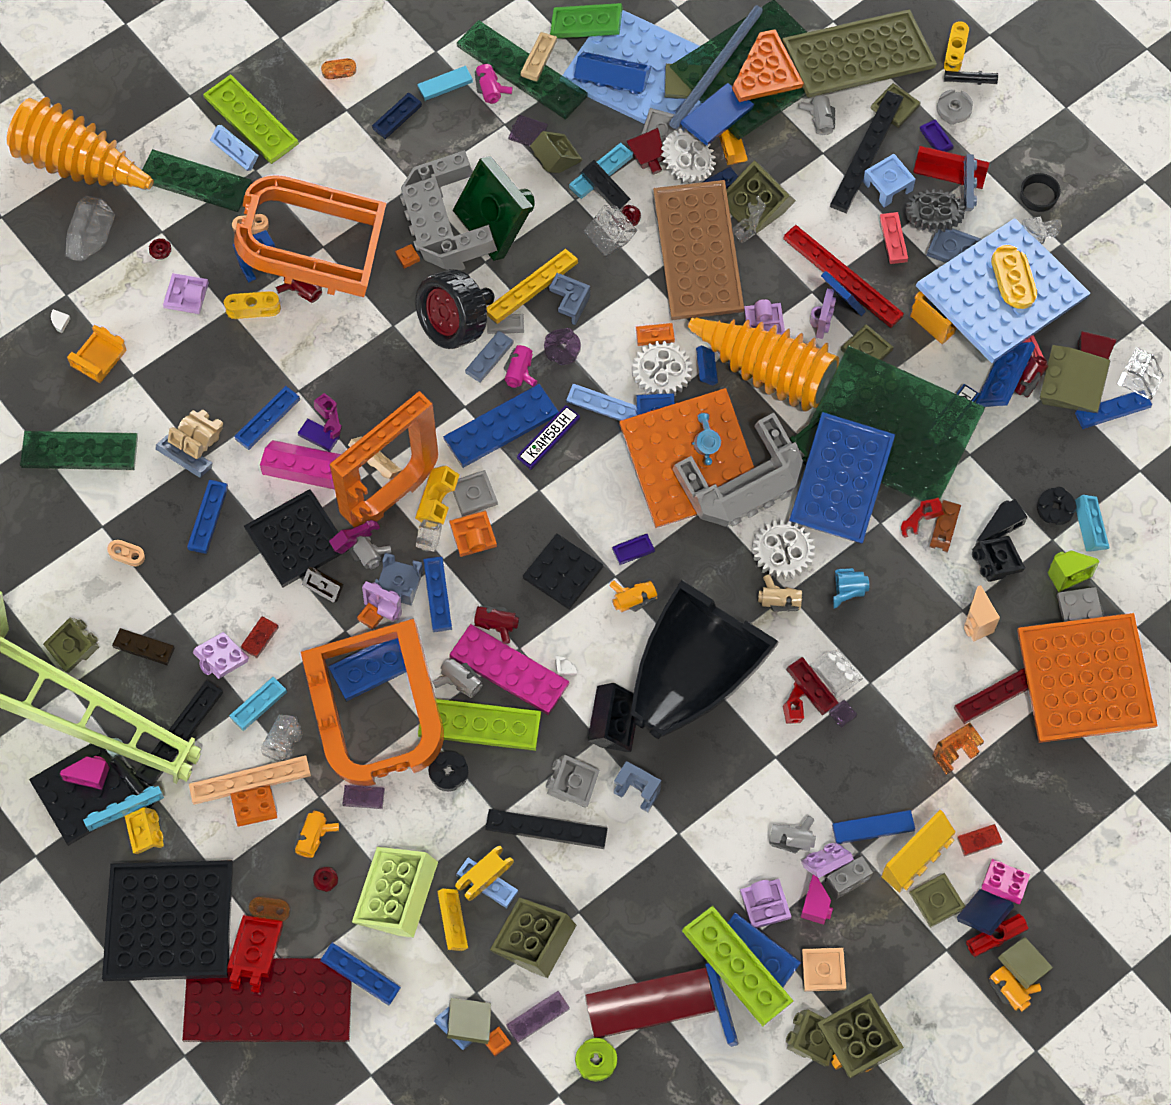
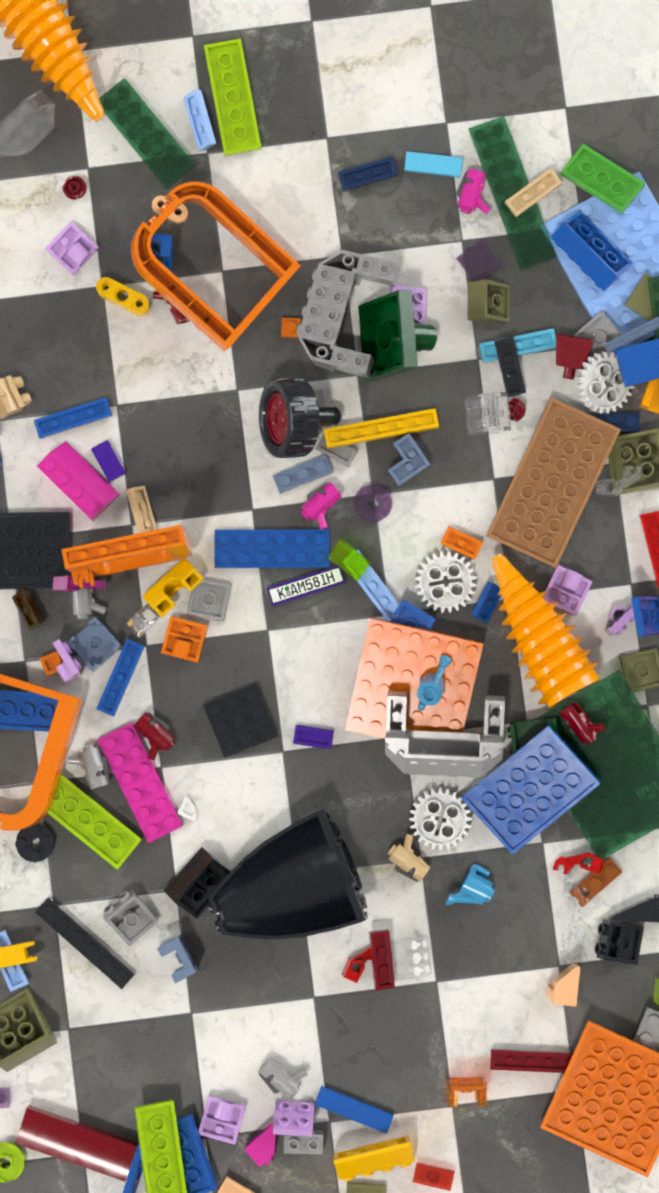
camera: 35 degrees right, 20 degrees up
magenta piece [314,393,342,439] -> none
clear orange plate [321,58,357,79] -> none
light orange piece [609,580,657,613] -> none
clear purple plate [829,699,857,728] -> none
none -> clear neon green panel [329,539,372,581]
none -> dark red piece [559,701,605,745]

